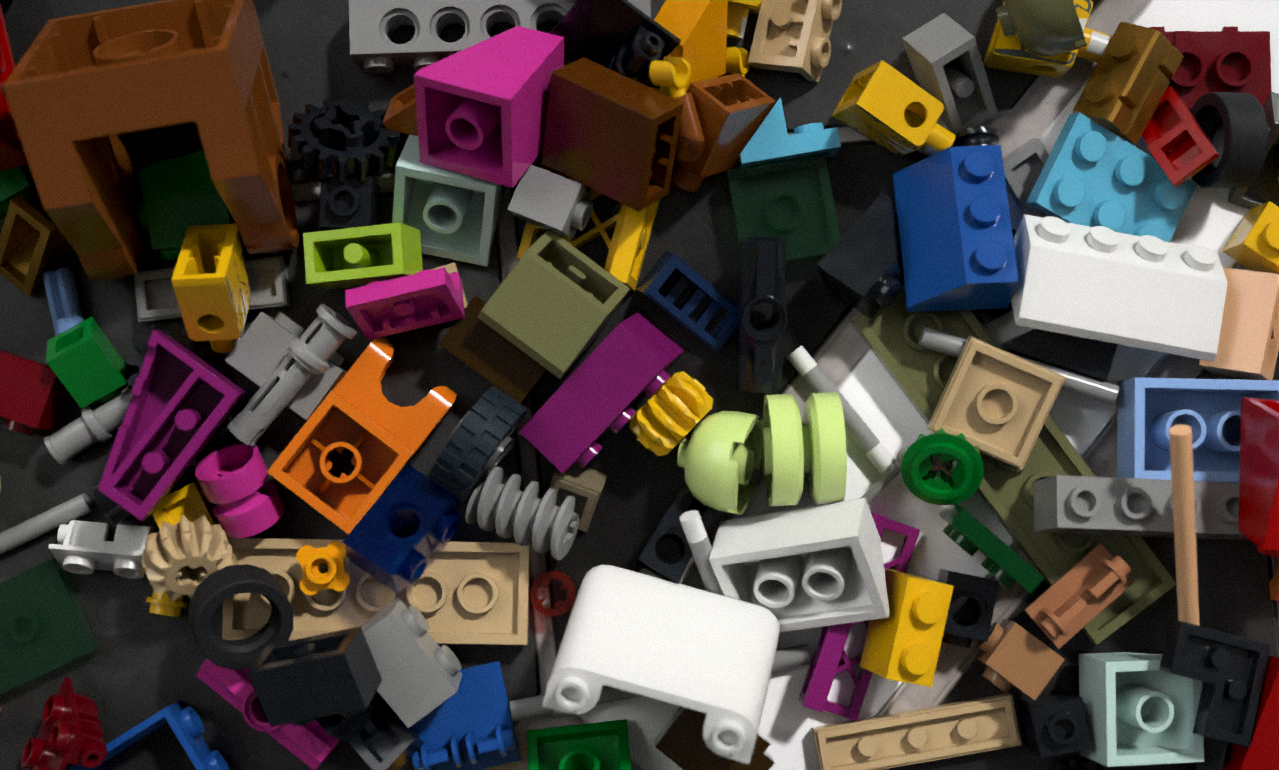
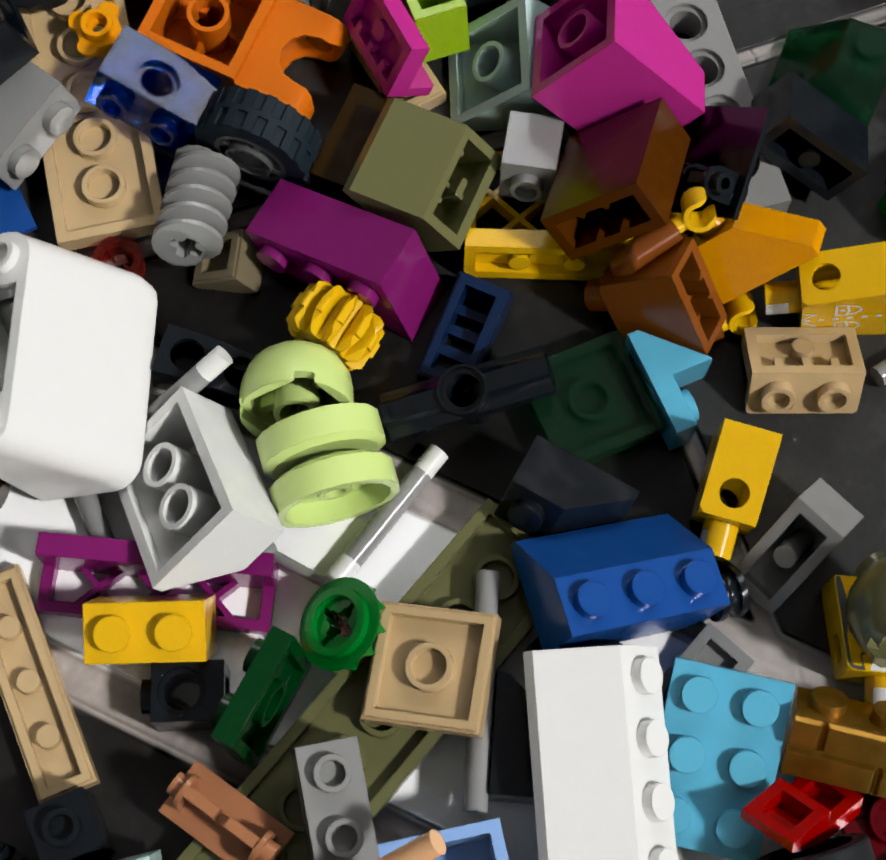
camera: 80 degrees right, 15 degrees down
medium nougat brick [975,618,1065,701] -> none

